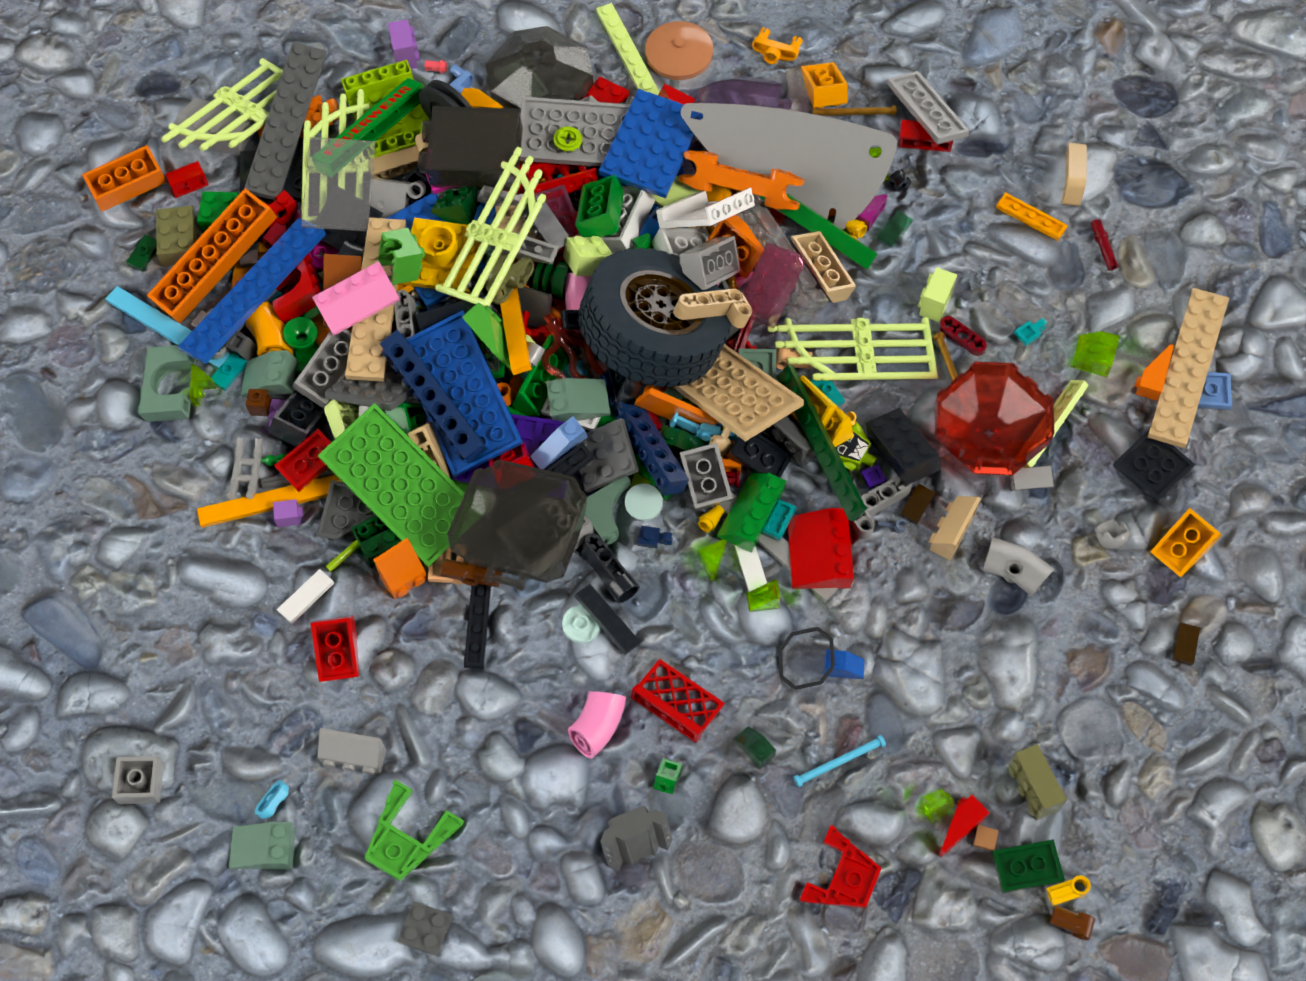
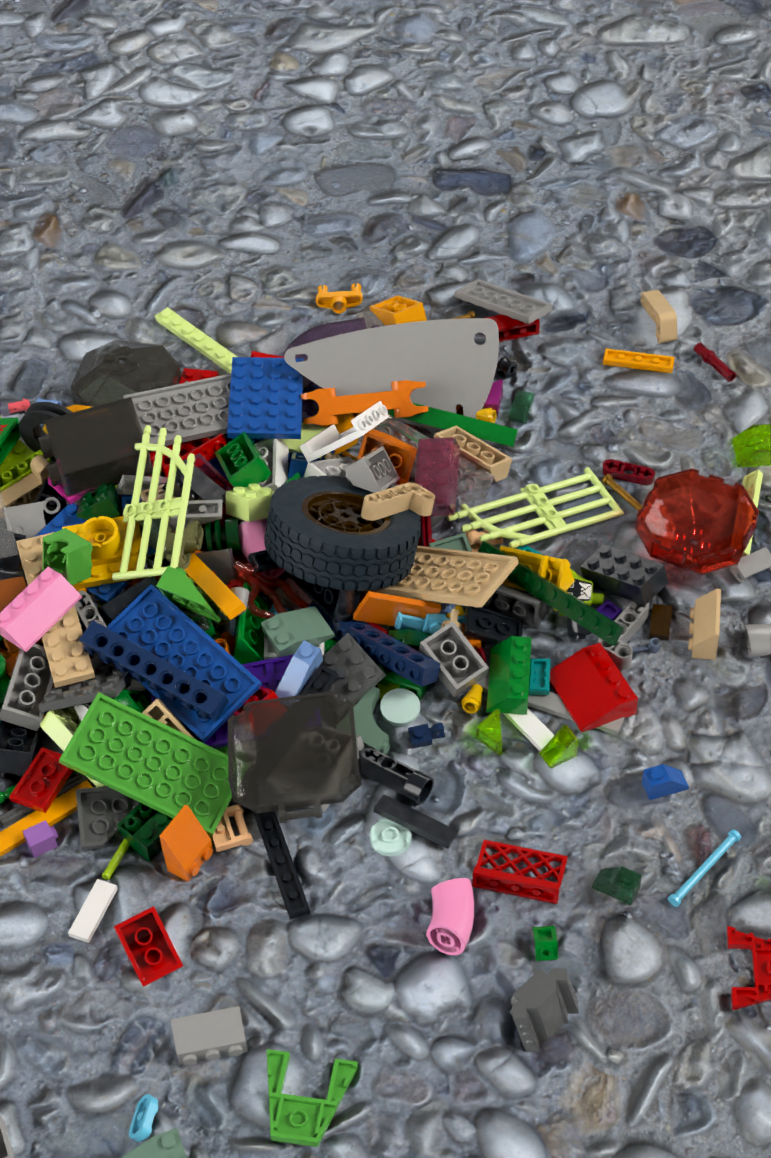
camera: 20 degrees left, 15 degrees down
reddish brown piece [441,559,502,588] -> none
lime gear [554,126,582,153] -> none
nougat dish [645,21,713,80] -> none
black piece [778,627,835,690] -> none
yellowish green brick [918,267,957,323] -> none
teal plate [1014,318,1048,346] -> none

